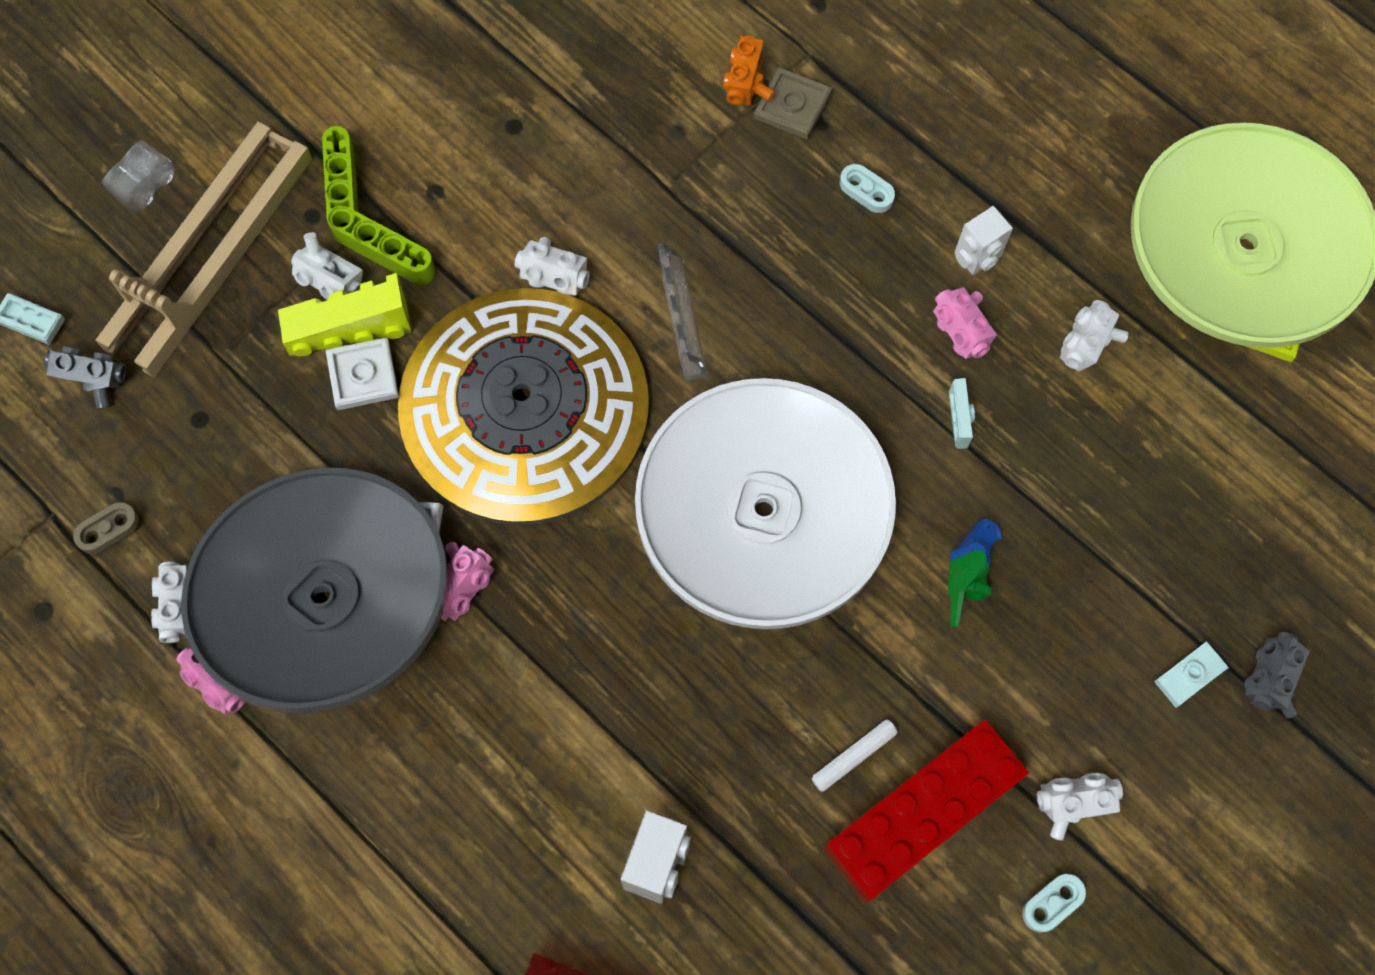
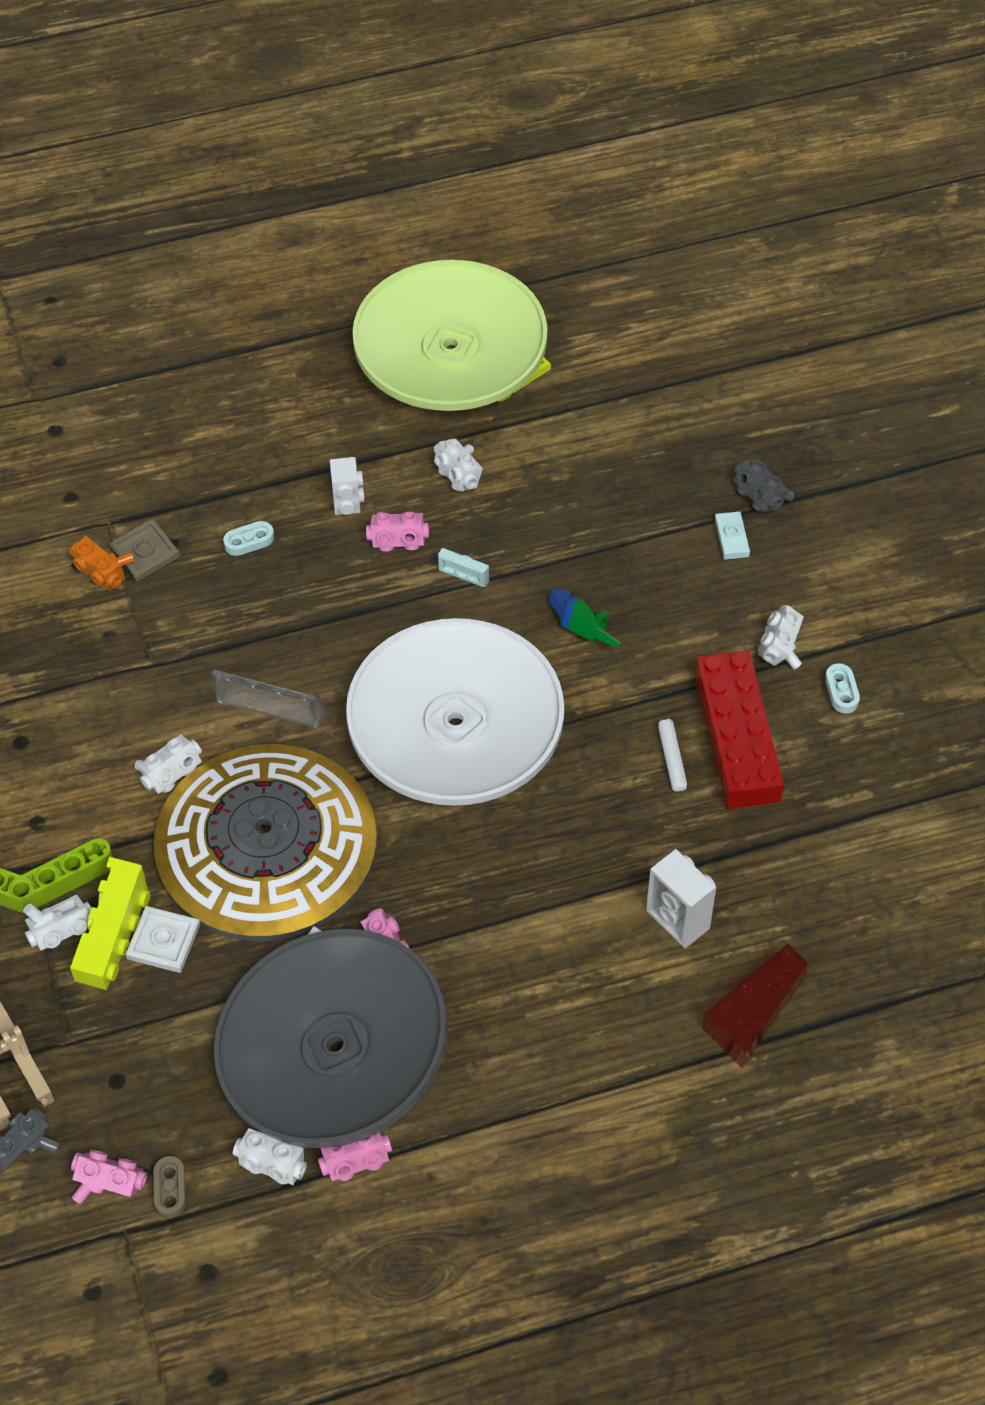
camera: 60 degrees left, 15 degrees down
none -> bright pink brick [71,1150,147,1204]

